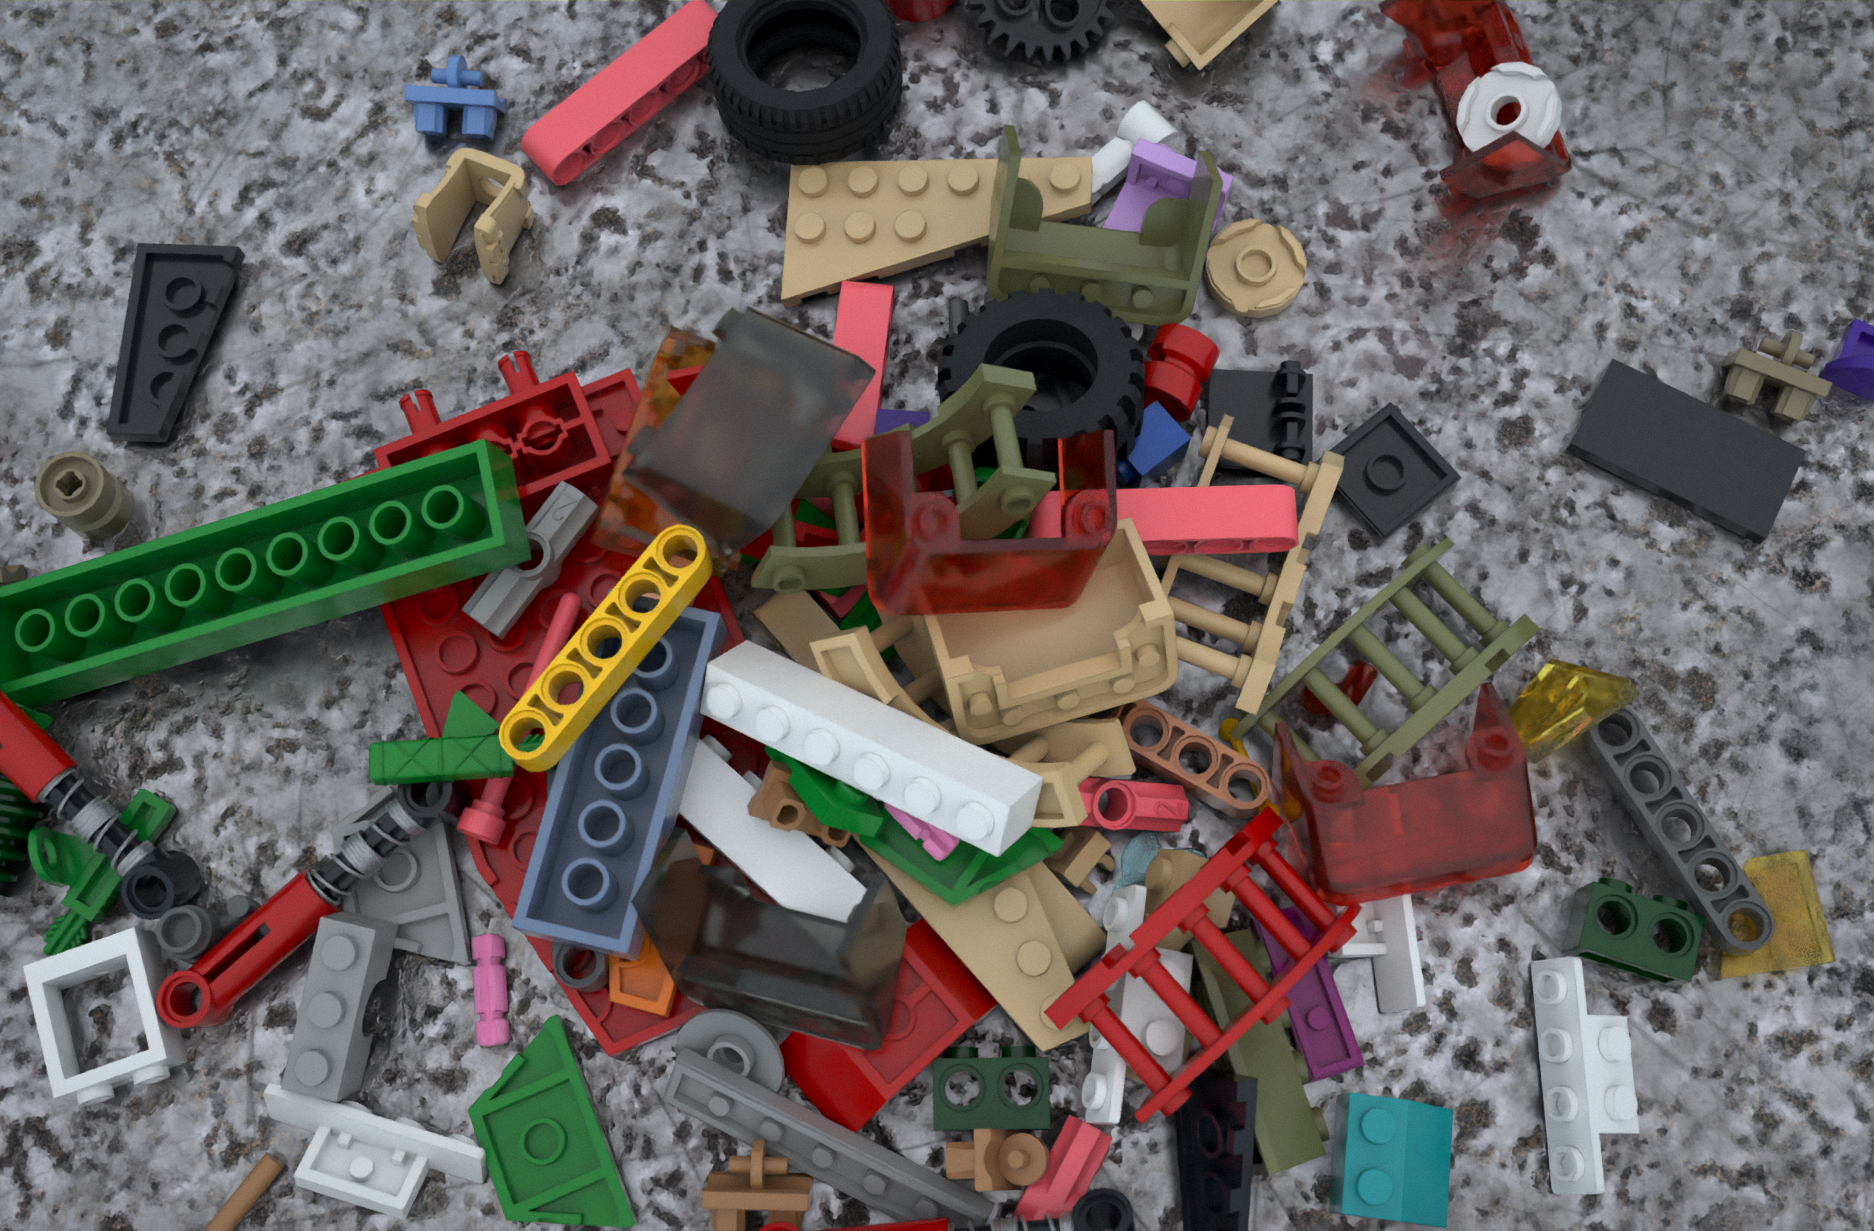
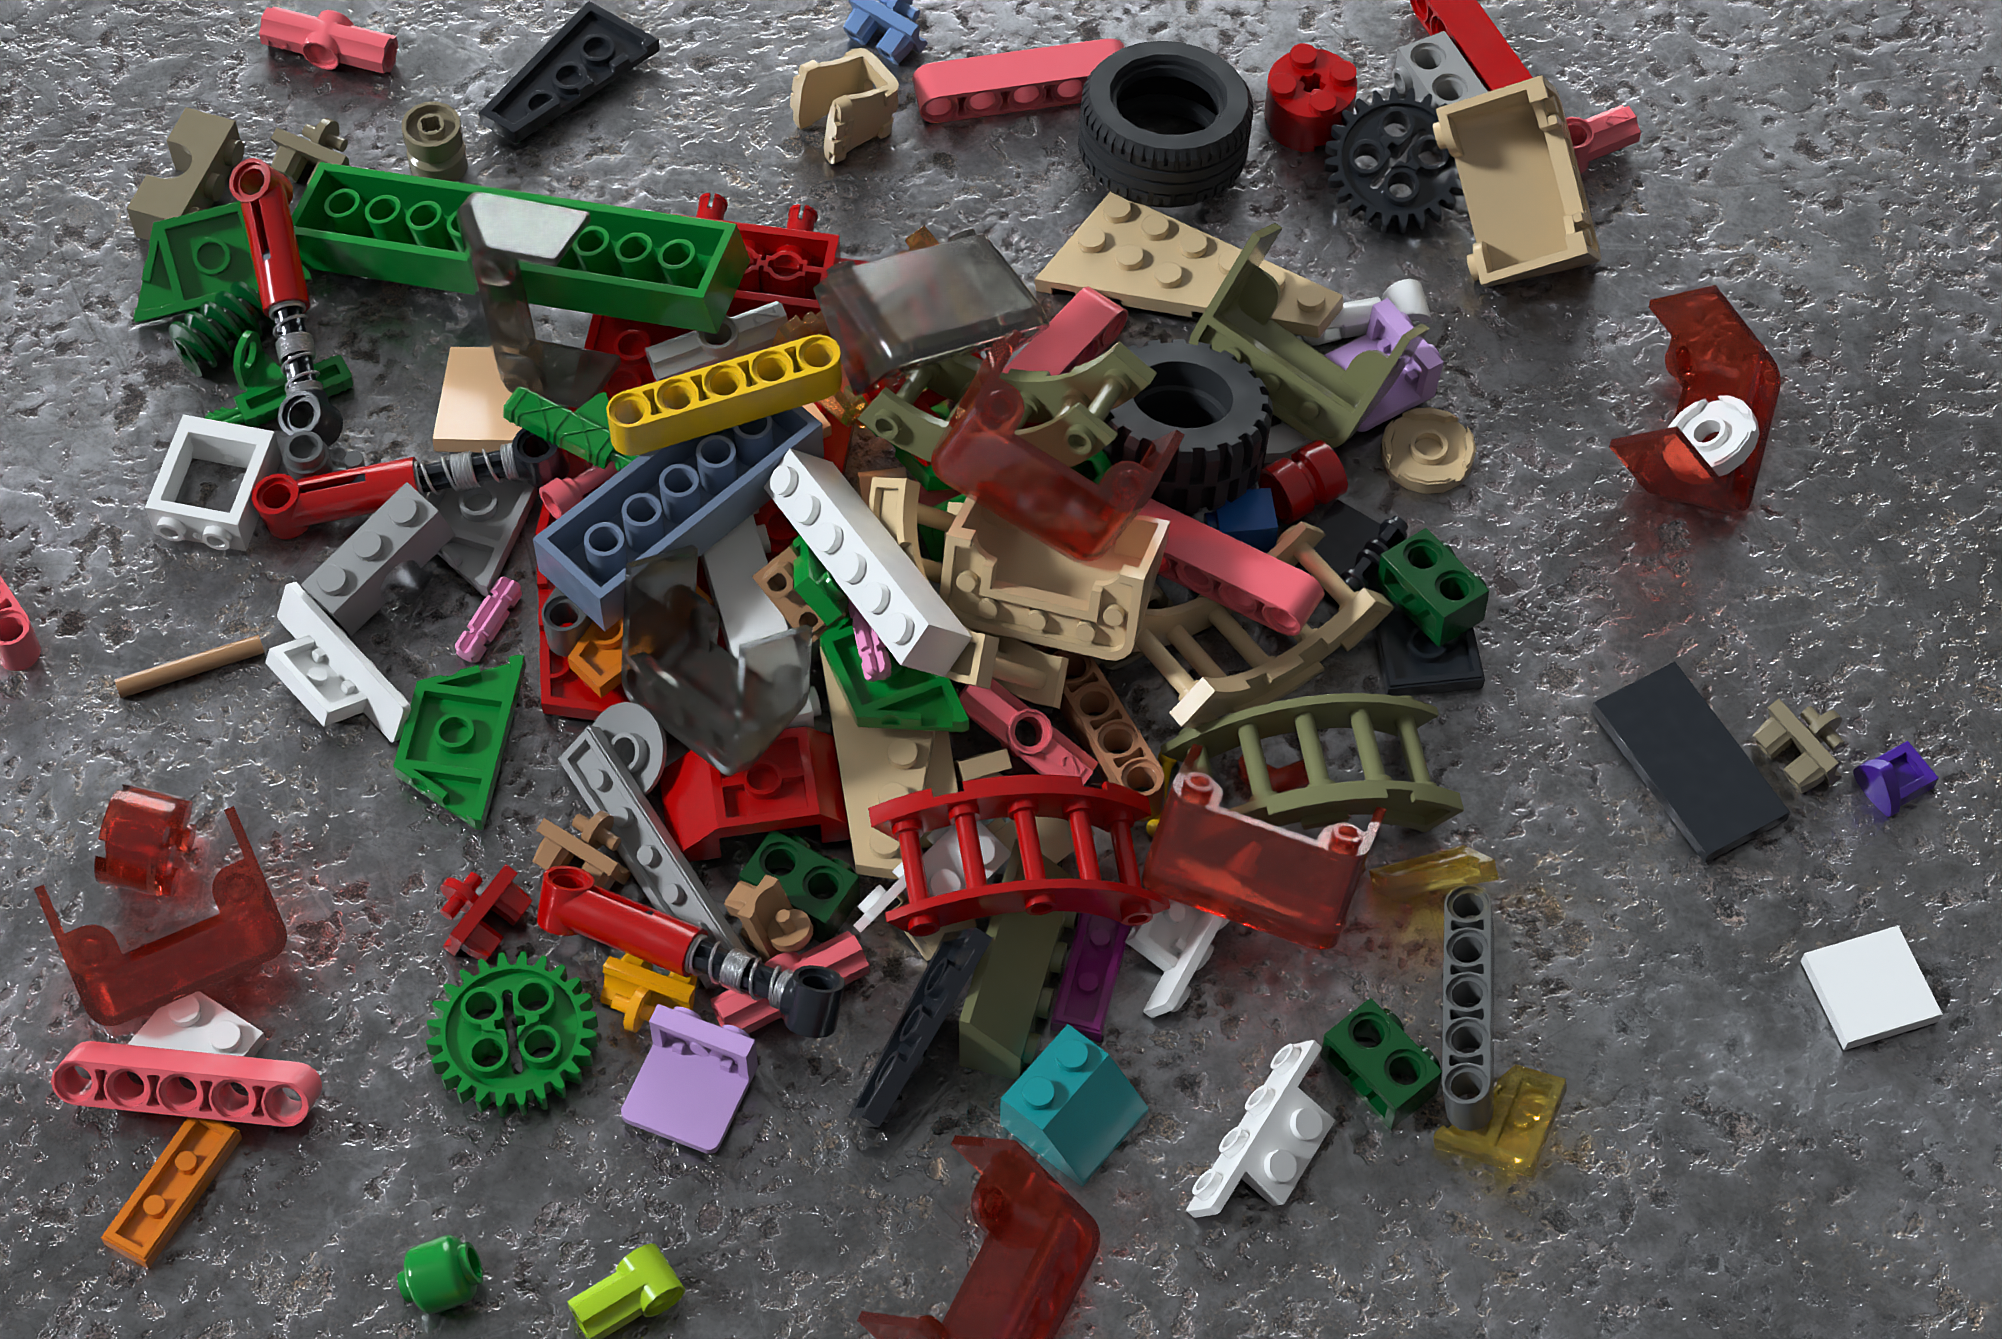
camera: 30 degrees right, 15 degrees down
none -> light nougat tile [433,347,545,453]
none -> clear smoke windscreen [456,192,621,408]
none -> dark green brick [1377,528,1490,647]

